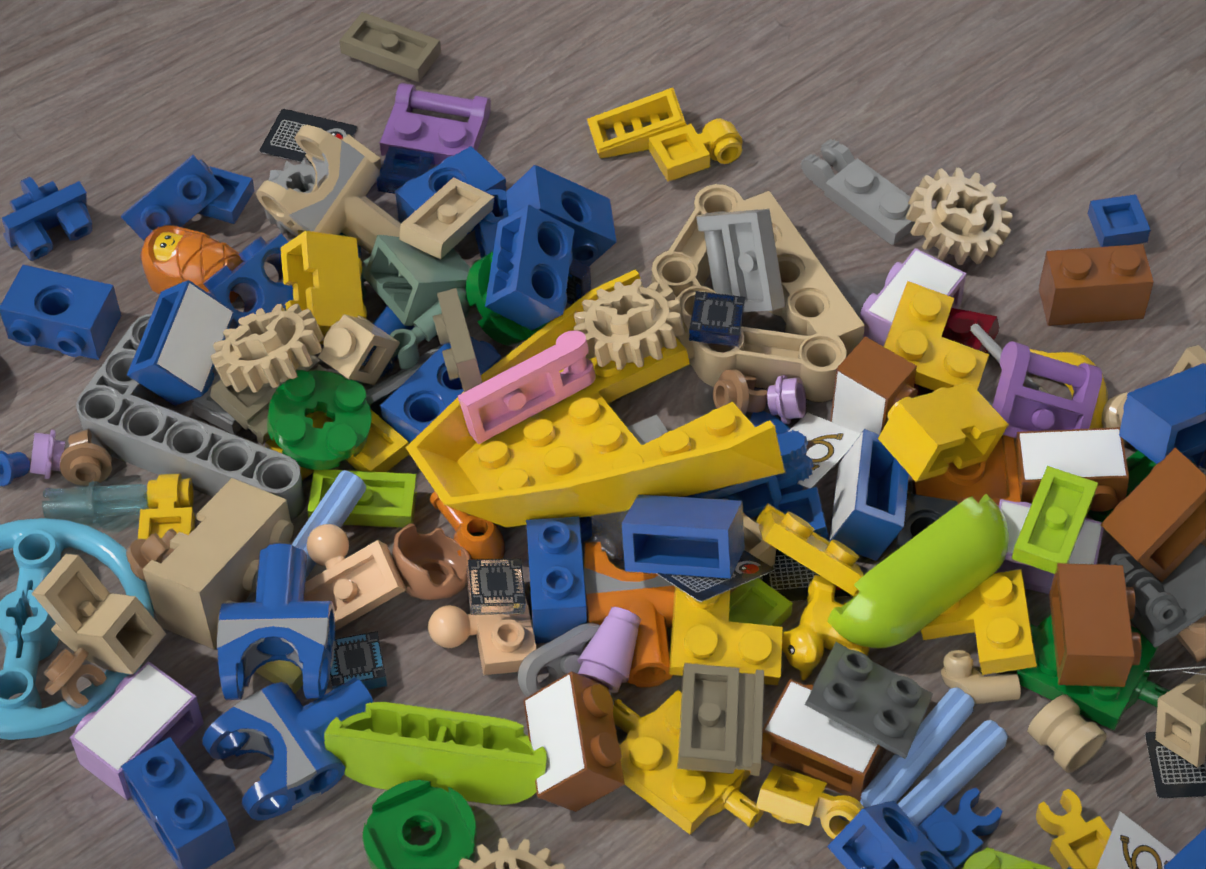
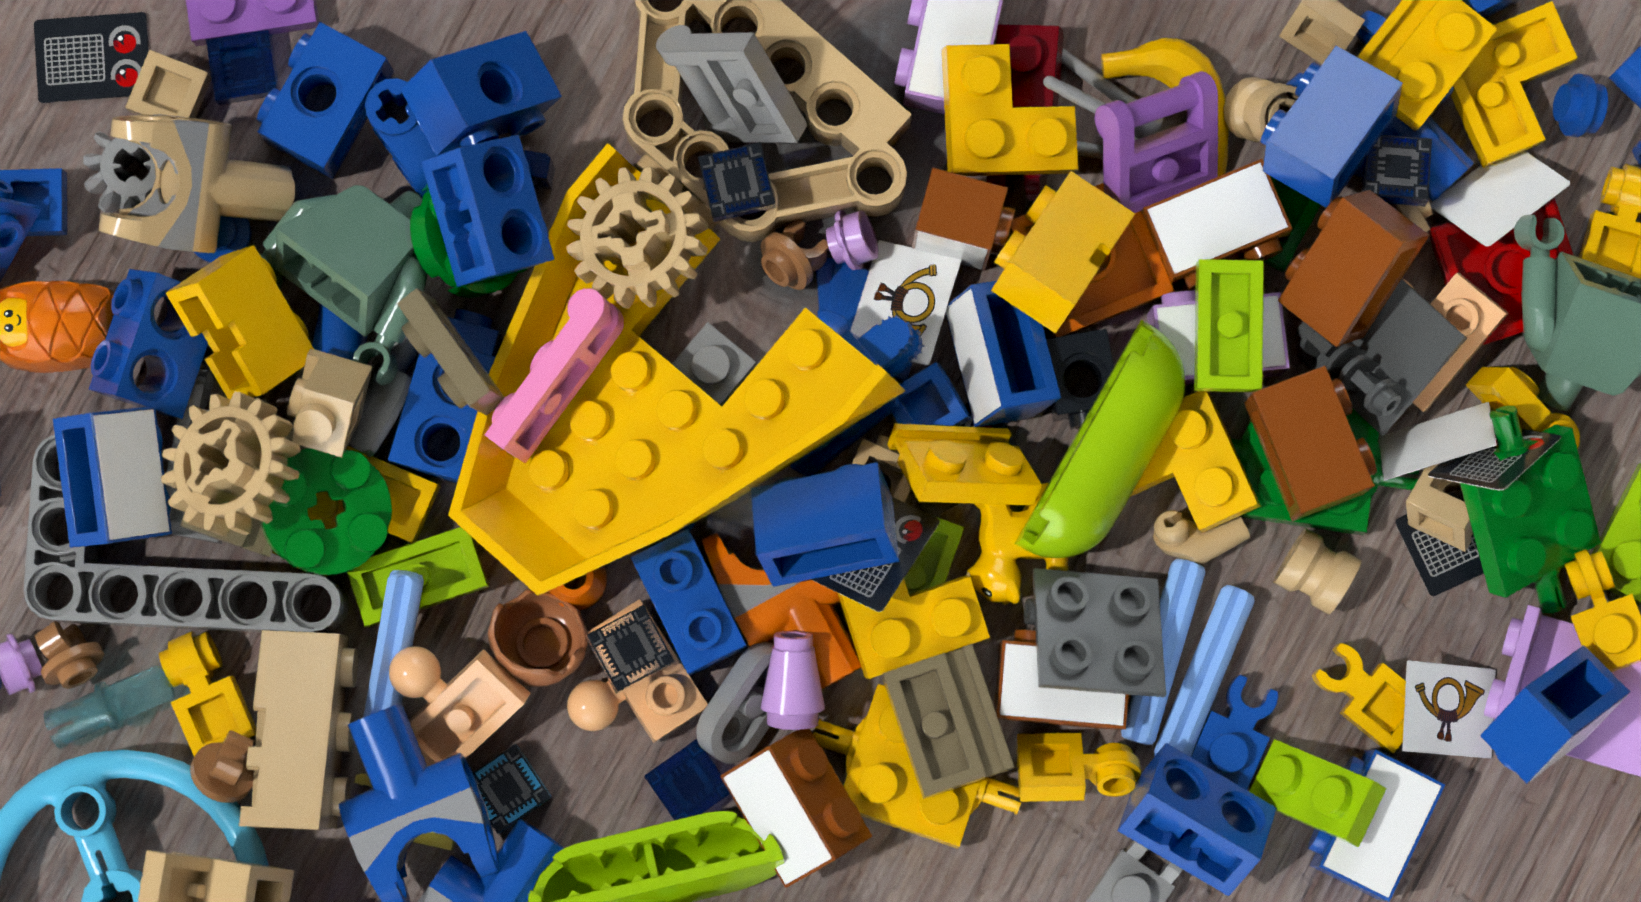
camera: 25 degrees left, 30 degrees up
tan plate [399,177,494,259] -> none
none -> clear blue tile [644,739,730,820]

